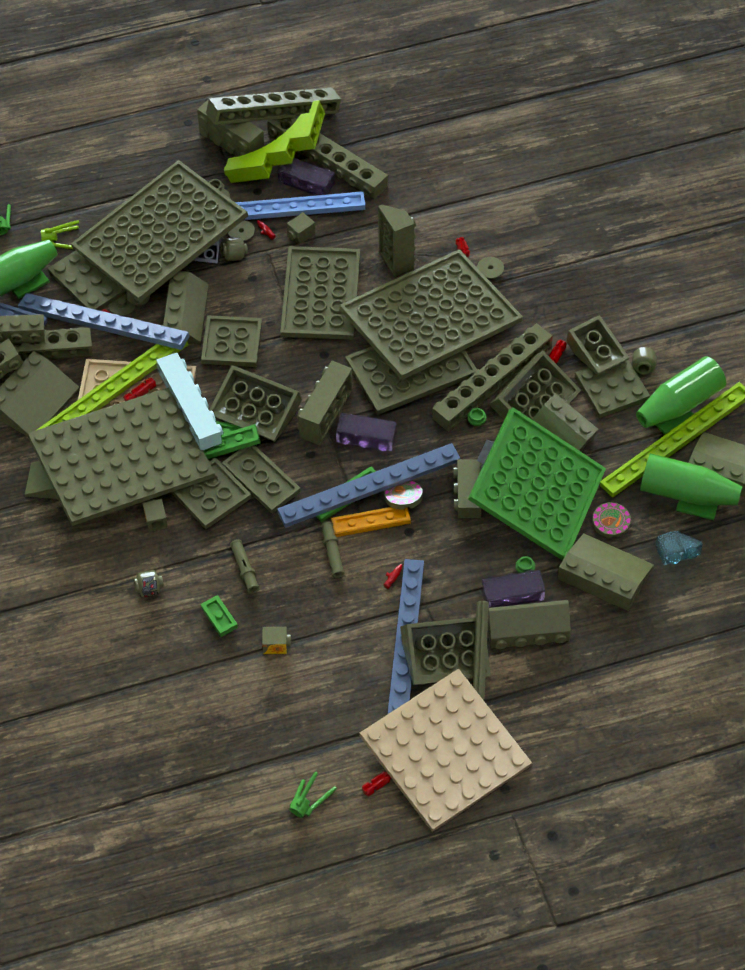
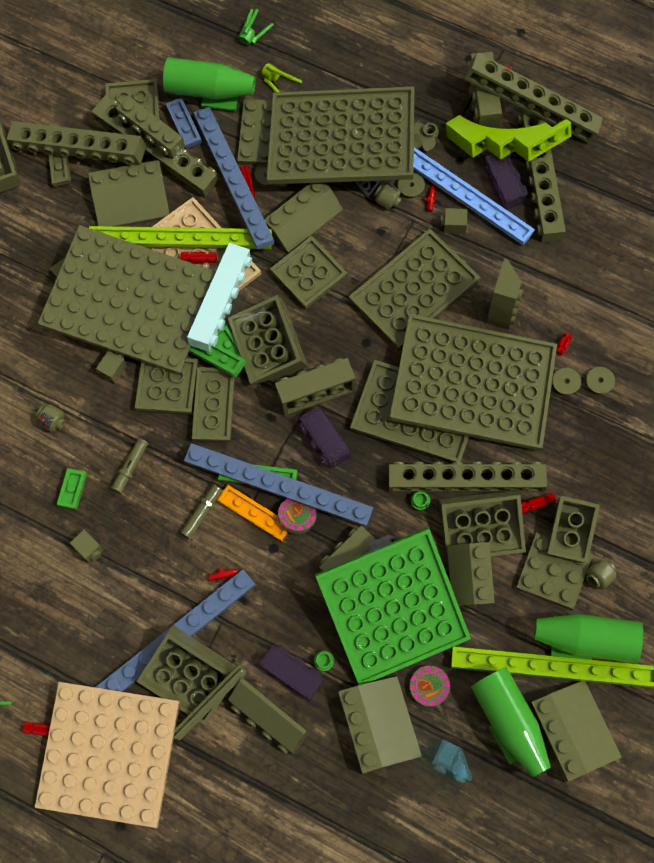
camera: 50 degrees right, 15 degrees up
none -> olive piece [586,367,615,394]

